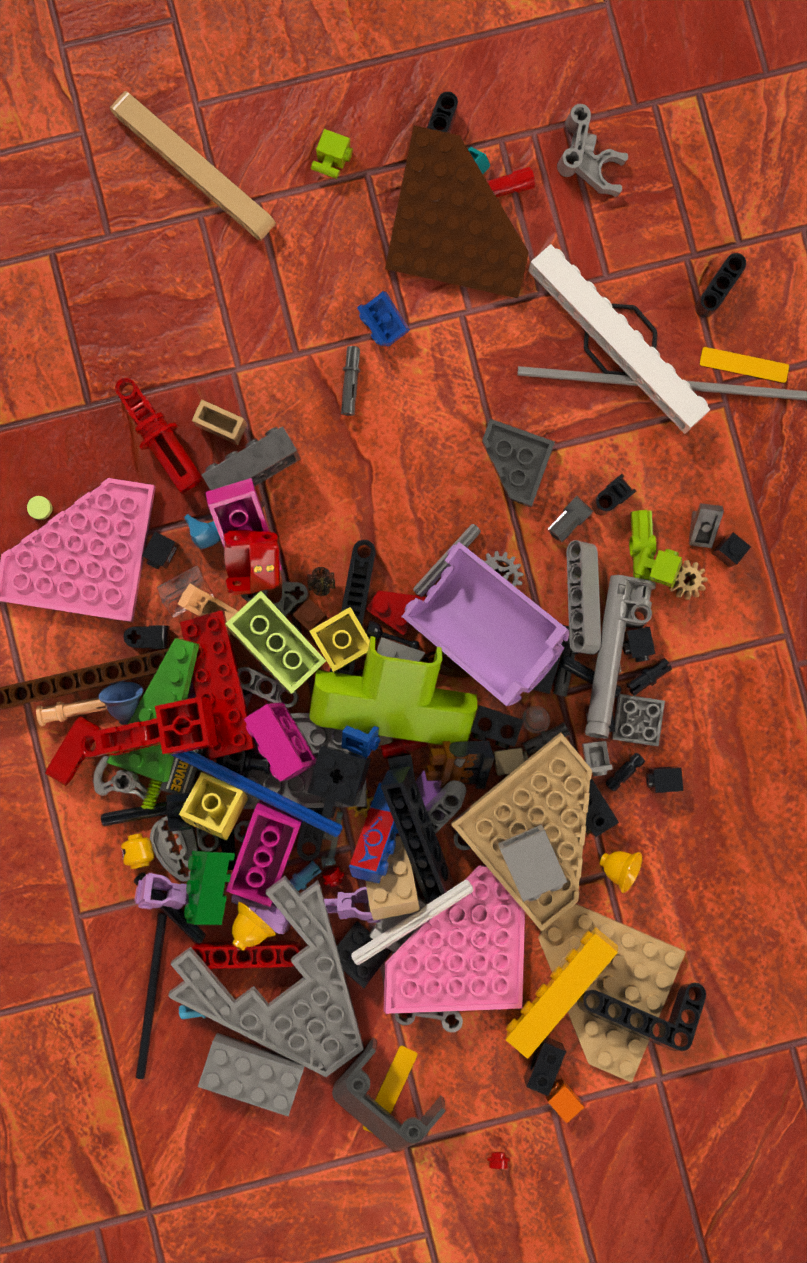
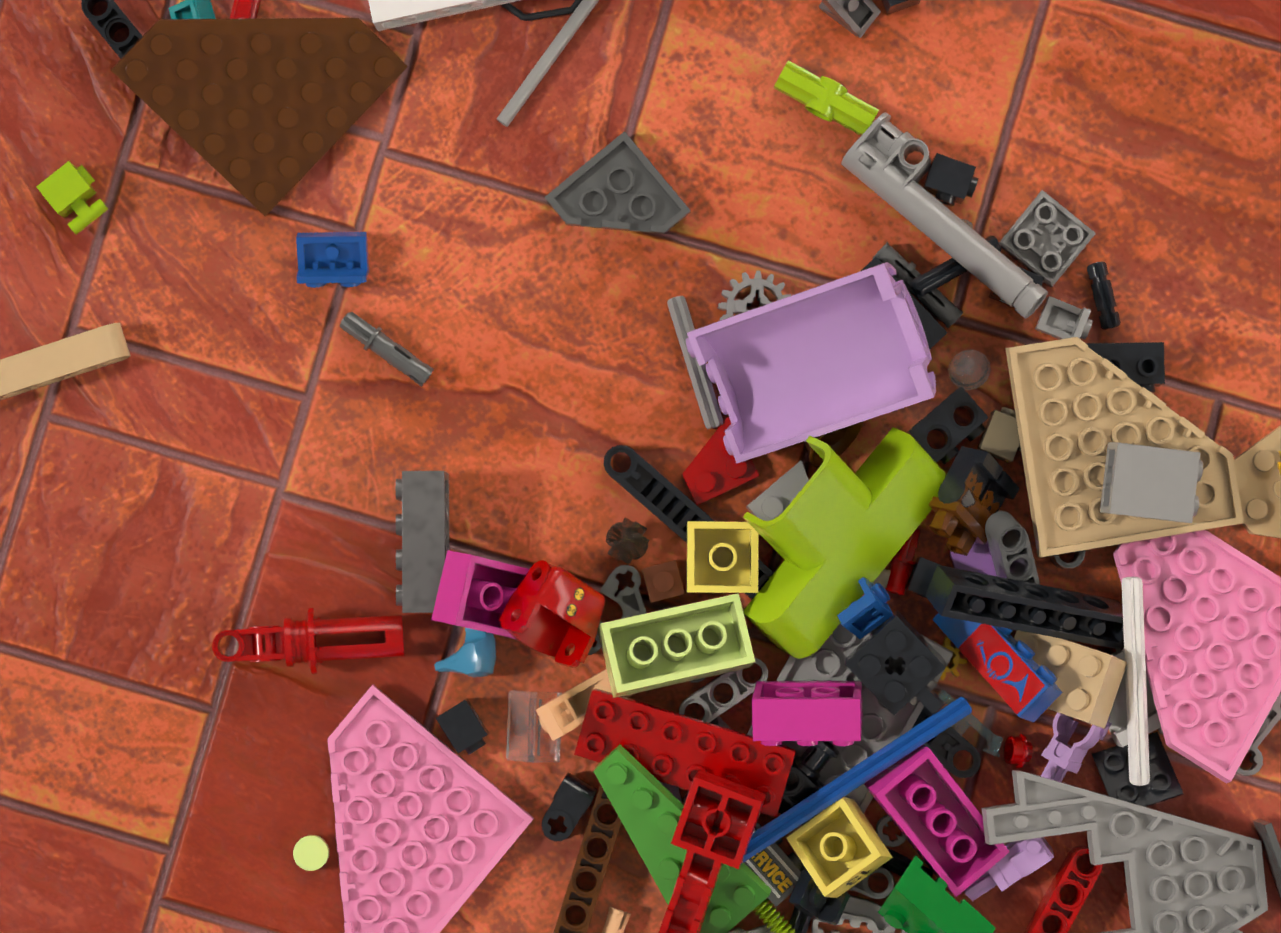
camera: 55 degrees left, 0 degrees up
medium blue hat [99,682,143,724] -> none
tan brick [192,400,247,445] -> none
yellow hat [232,902,276,951] -> none
medium azure pin [290,860,322,891] -> none
black hinge [366,621,420,649] -> none
dark grey pin [523,722,570,756] -> none
dark grey piece [547,496,593,543] -> none
light grey beam [566,540,601,655] -> none
black piece [591,474,636,515] -> none
yellow hat [600,851,642,893] -> none
black pin [626,658,672,696] -> none
lime brick [634,547,683,588] -> none
black brick [646,766,684,793] -> none
tan gear [669,560,708,600] -> none

